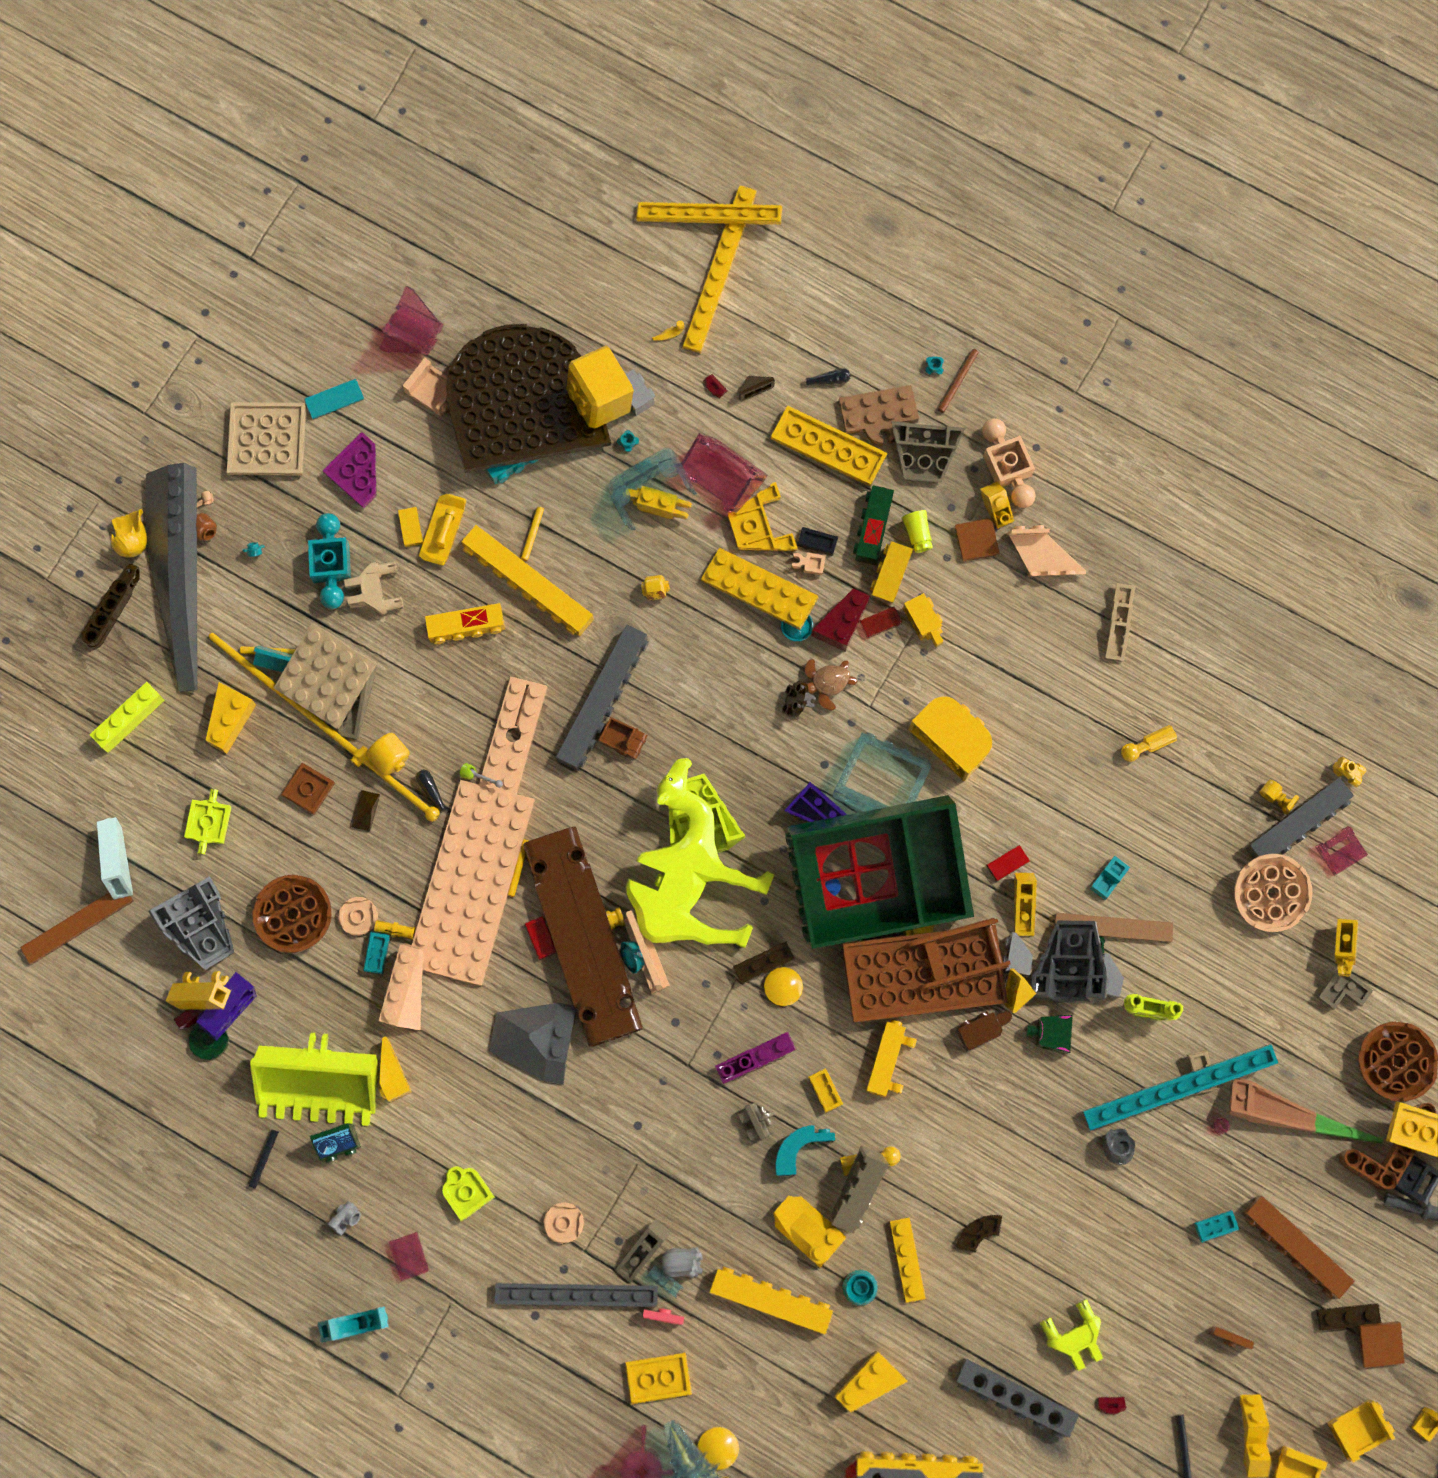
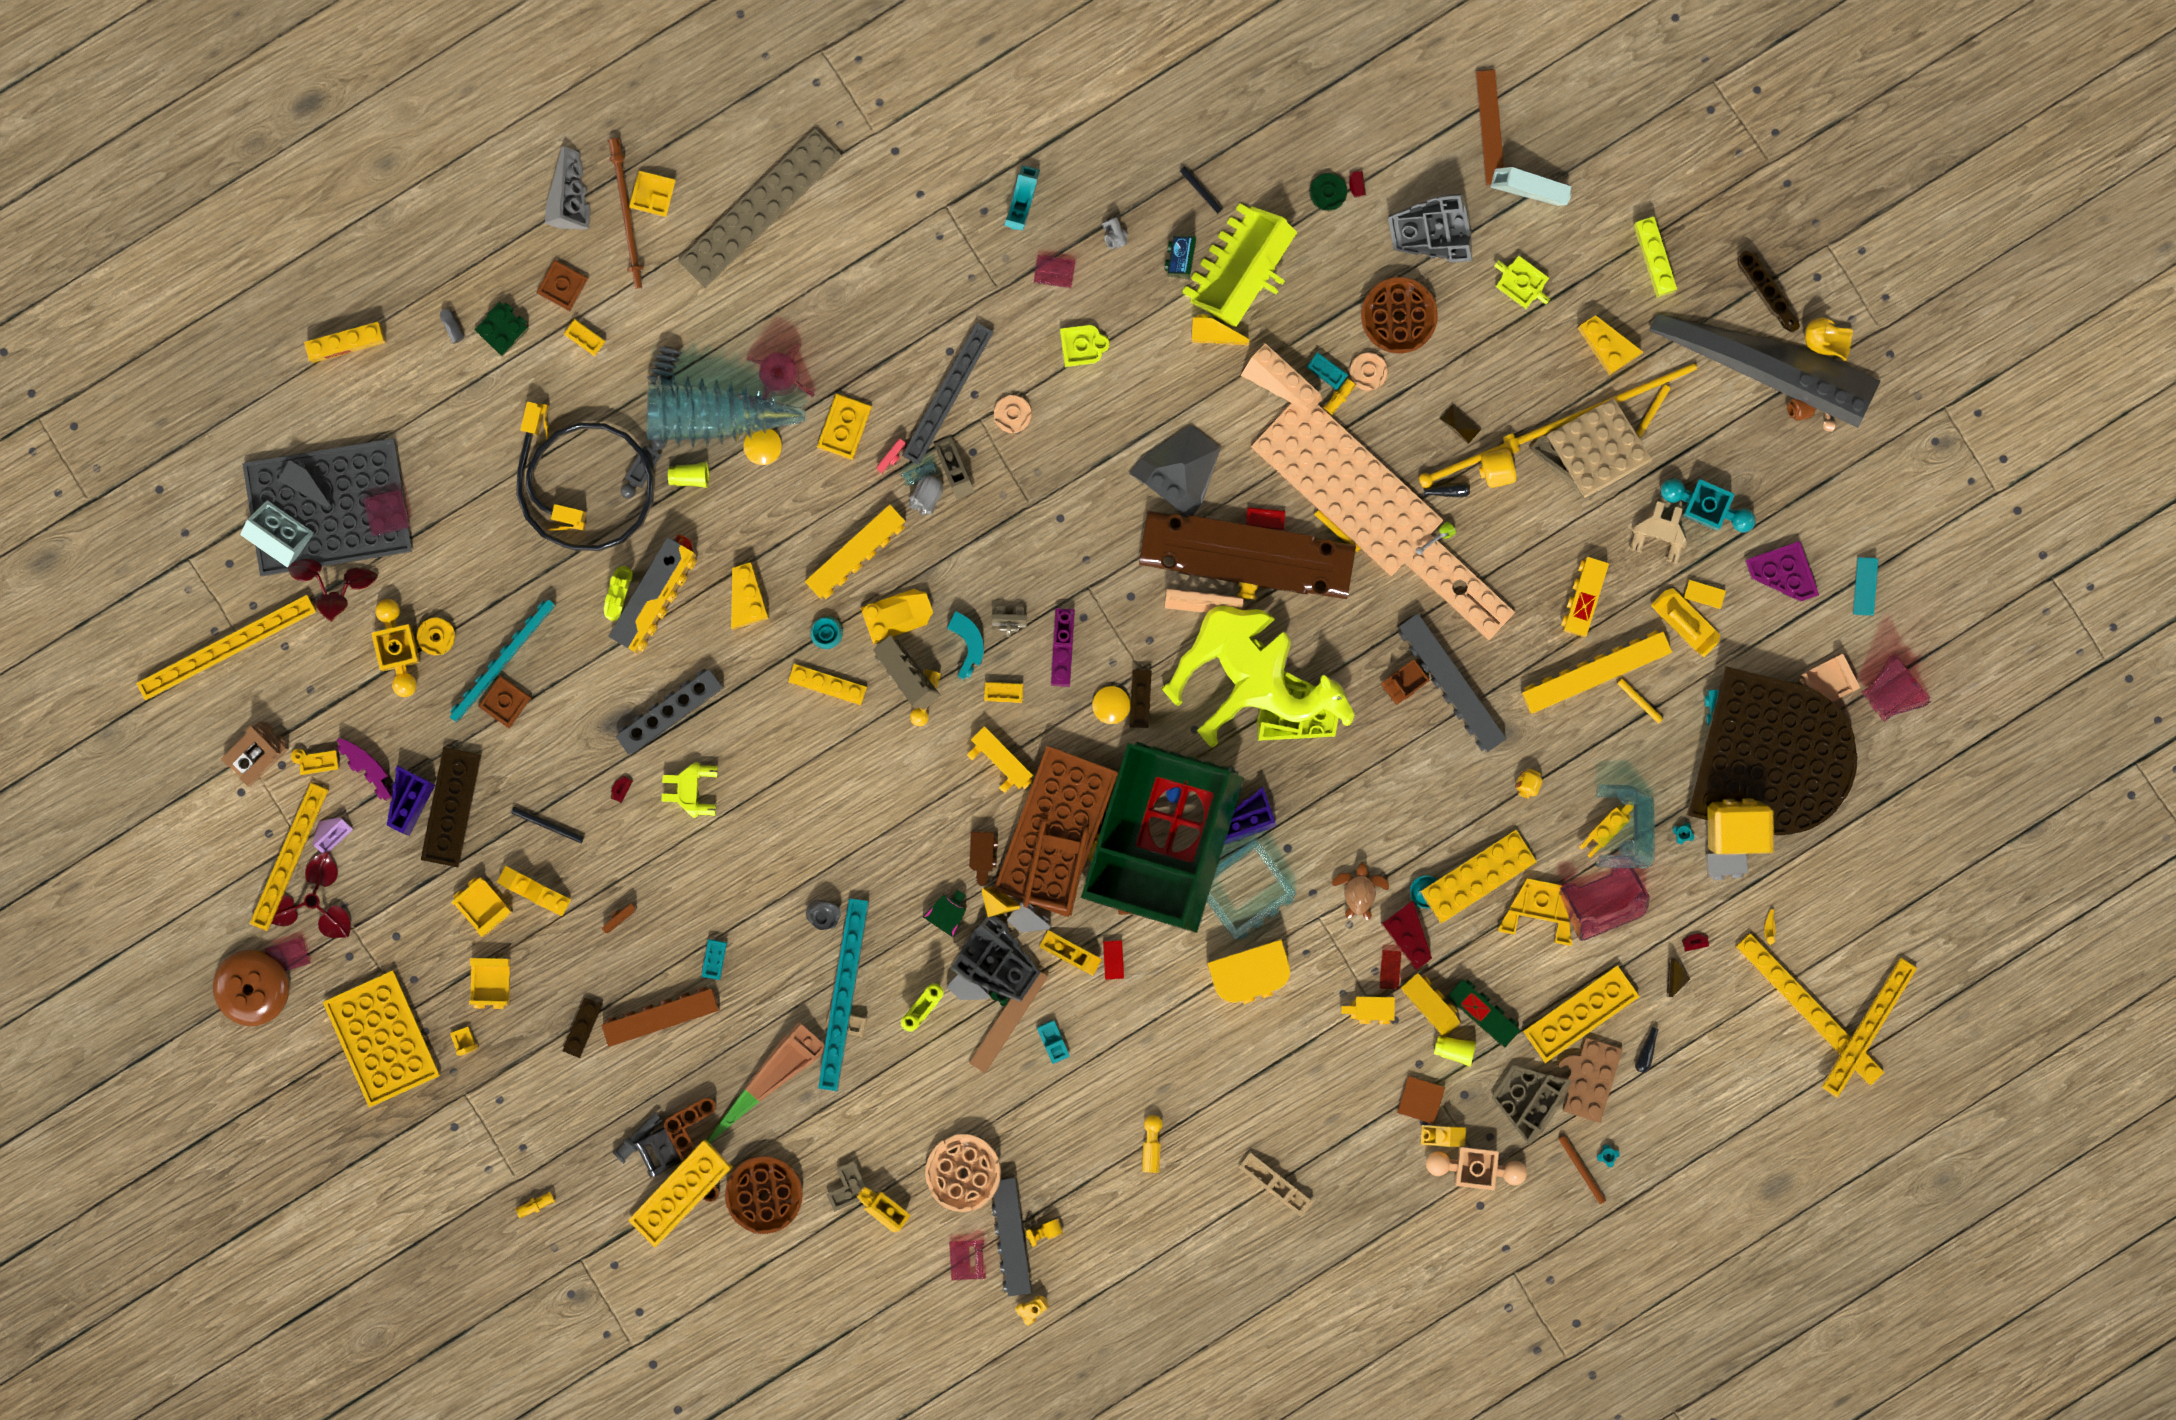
camera: 120 degrees right, 10 degrees up
yellow brick [166,971,231,1009] -> none
dark purple wedge [197,972,257,1041] -> none
tan plate [227,402,306,476] -> none
teal plate [242,542,265,557] -> none
teal panel [253,646,292,673] -> none
dark orange tile [281,763,335,815] -> none
teal hat [621,941,644,974] -> none
dark brown plate [782,681,816,718] -> none
light nougat plate [792,553,826,575] -> none
black tile [797,527,838,556] -> none
dark brown tile [956,1215,1002,1252] -> none
light nougat piece [1006,525,1086,577] -> none
clear pink hinge [1213,1118,1230,1134] -> none
dark orange tile [1358,1321,1405,1368] -> none

